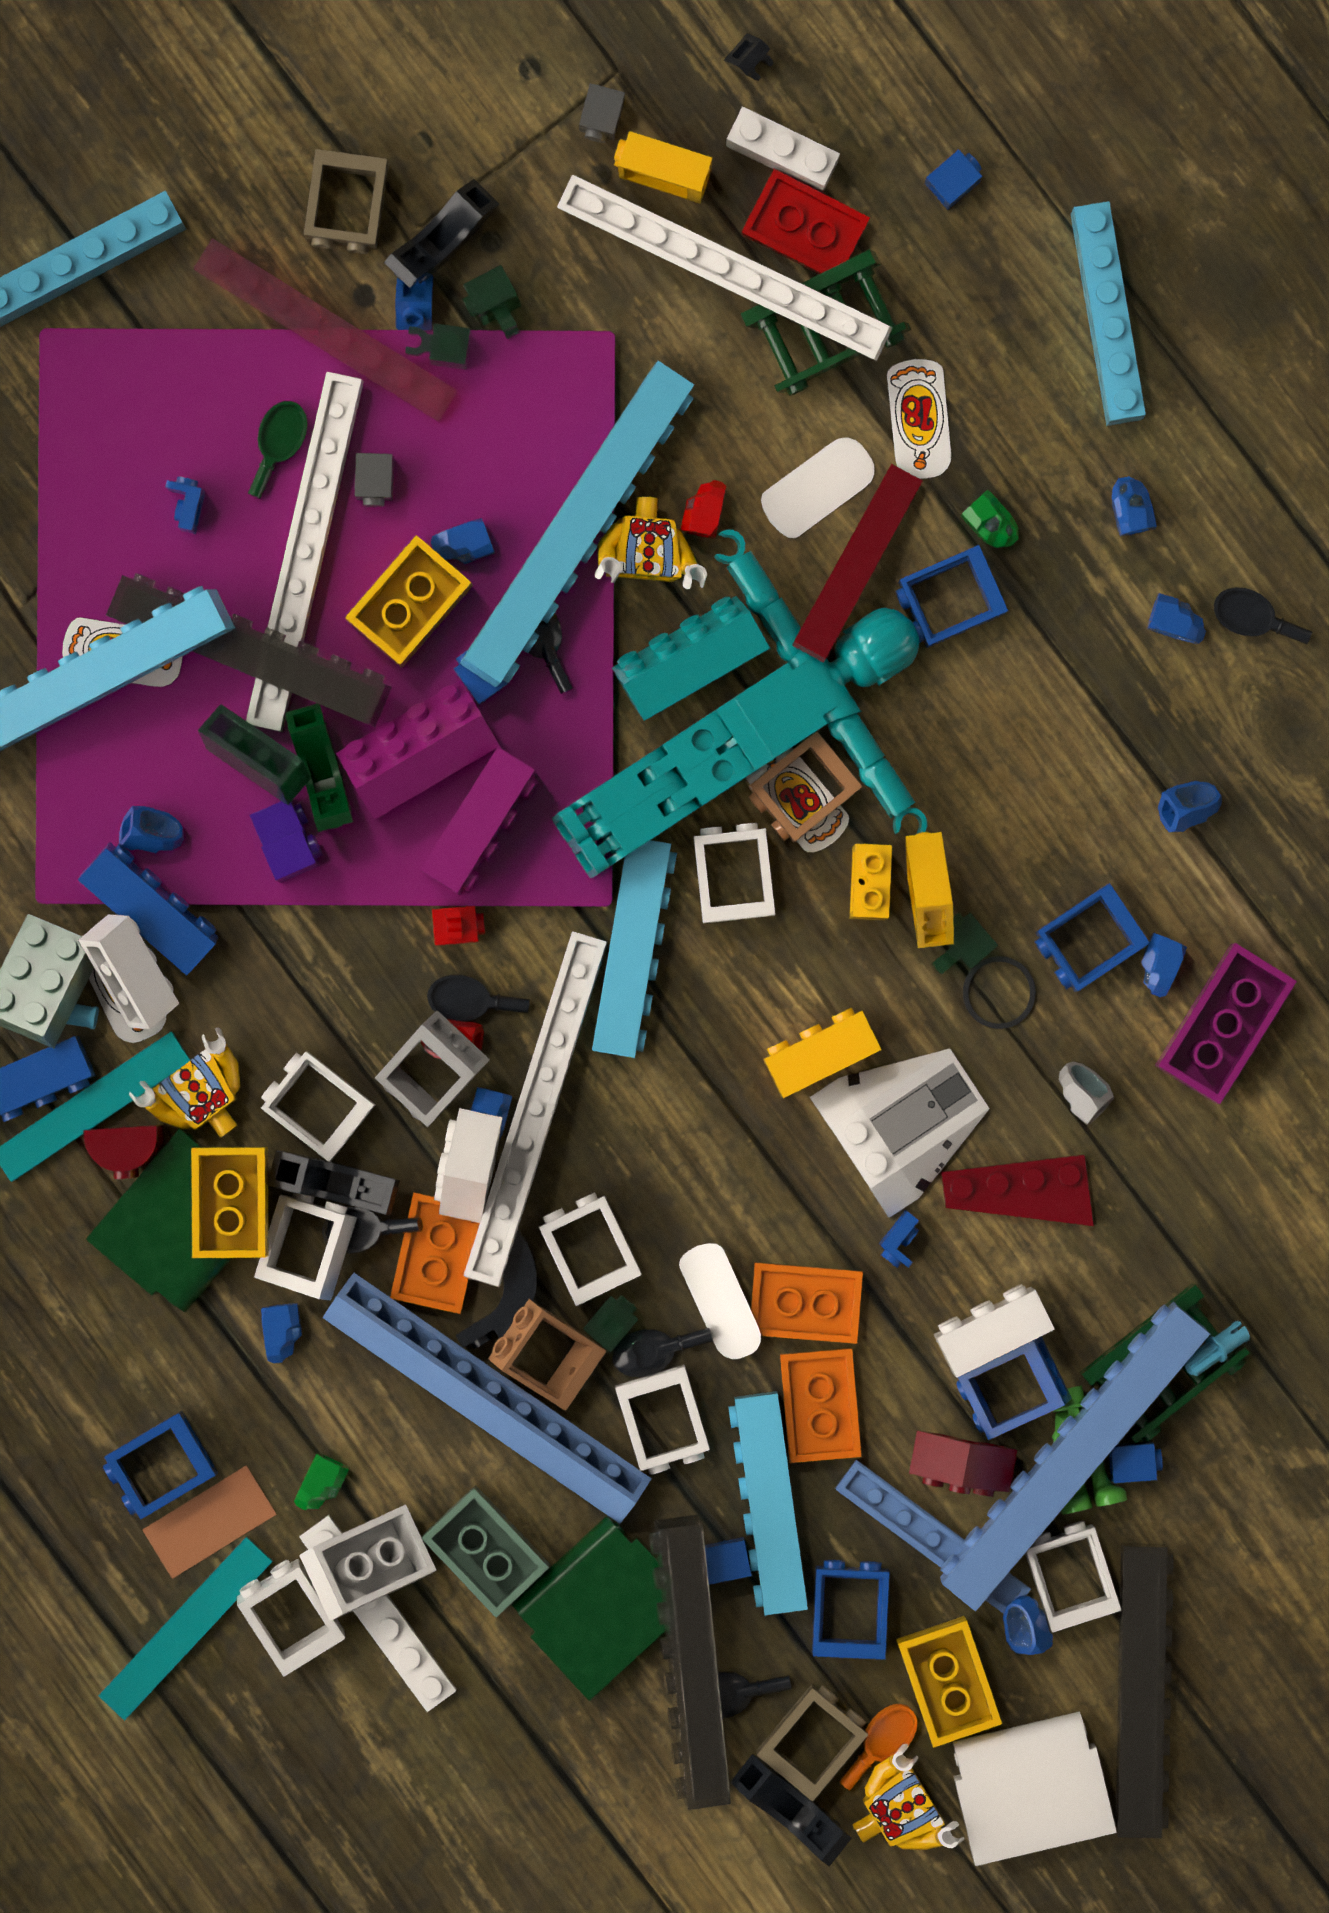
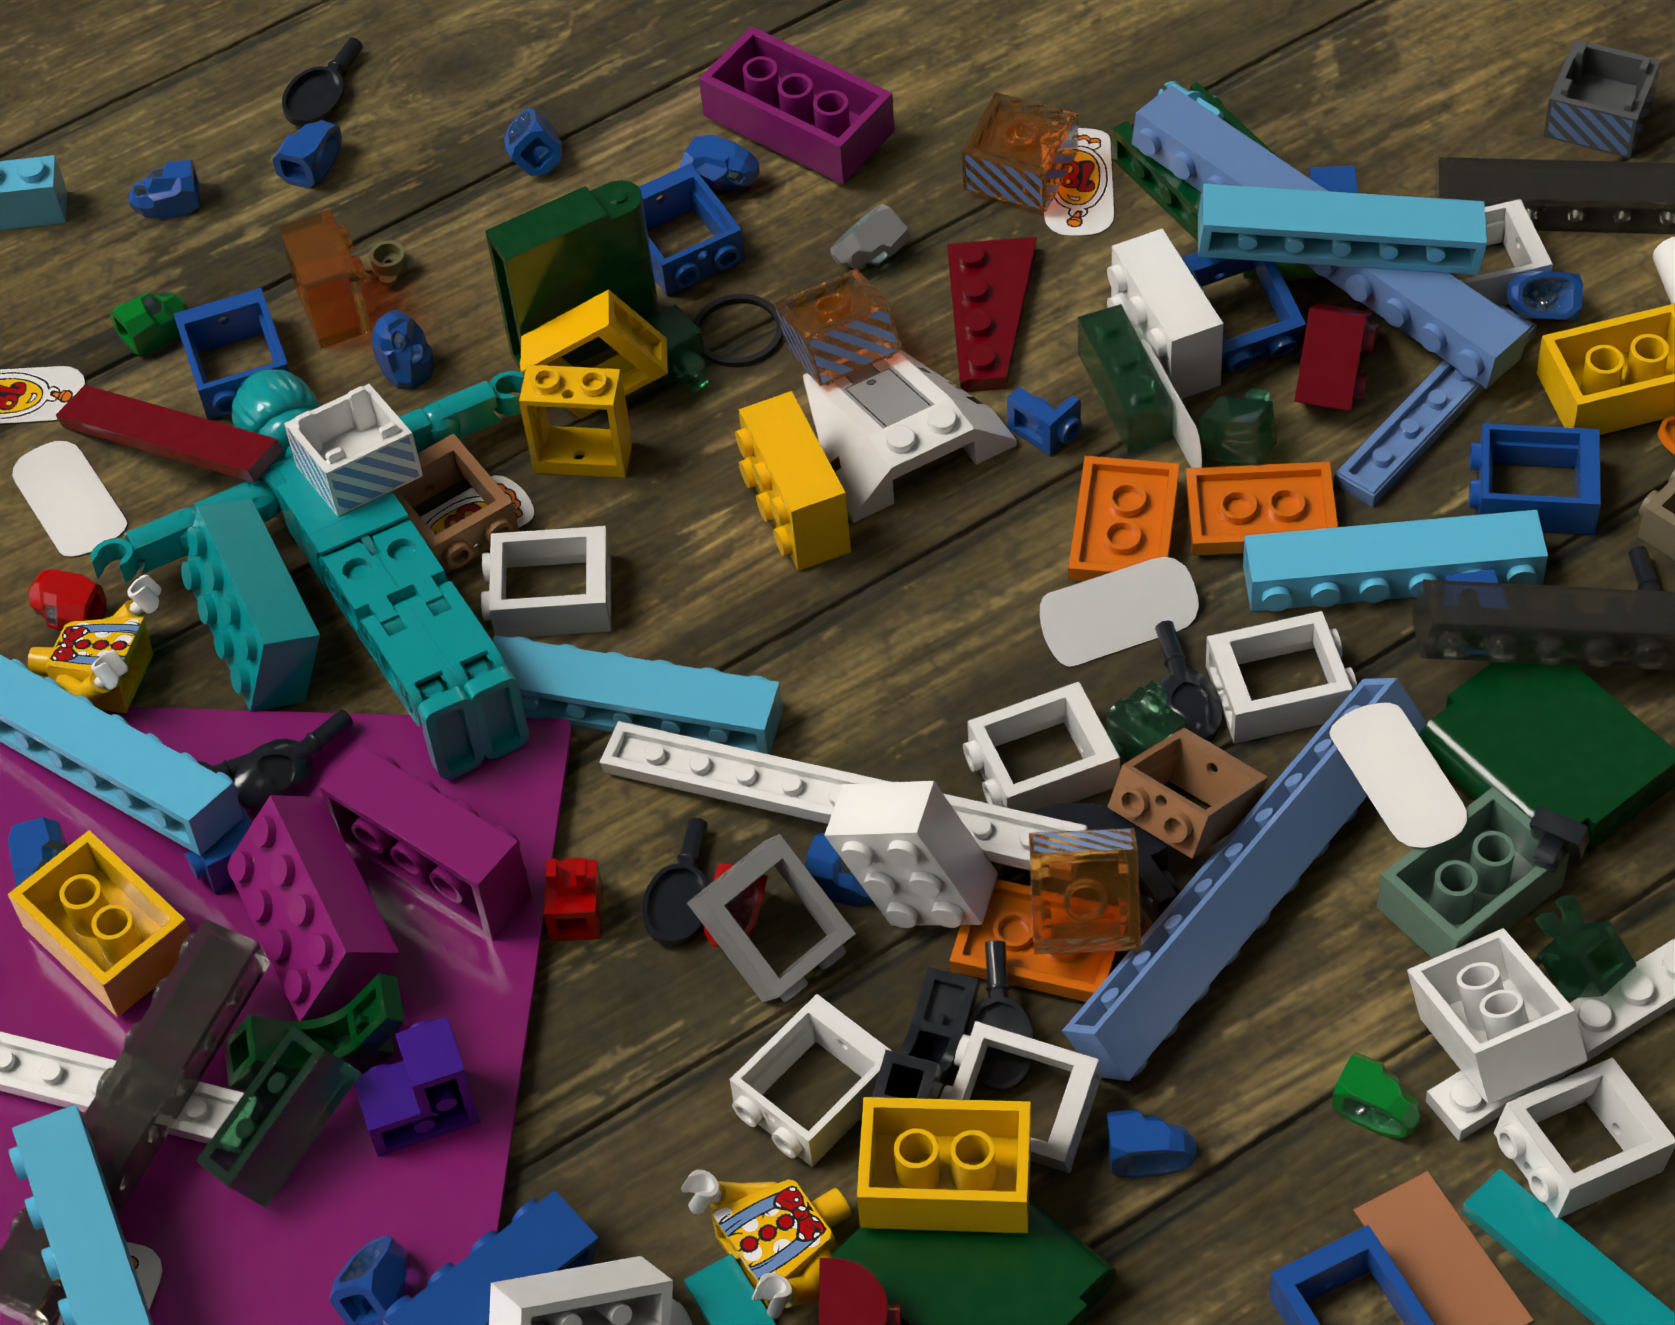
camera: 80 degrees left, 35 degrees down
none -> black piece [233,709,353,813]
none -> clear orange brick [278,210,375,349]
none -> white container [284,384,423,517]
none -> olive plate [362,240,416,286]
none -> blue rock [371,310,435,390]
none -> dark green piece [485,180,659,370]
none -> clear orange container [774,269,903,387]
none -> clear orange container [962,92,1078,212]
none -> clear orange container [1029,828,1141,955]
none -> sticker [1041,128,1114,236]
none -> clear green brick [1078,304,1173,453]
none -> white sticker [1140,339,1202,468]
none -> medium azure brick [1198,183,1487,275]
none -> clear green brick [1198,388,1277,465]
none -> white sticker [1329,703,1467,848]
none -> black tile [1529,805,1590,873]
none -> clear green brick [1535,895,1637,998]
none -> dark grey container [1543,39,1661,158]

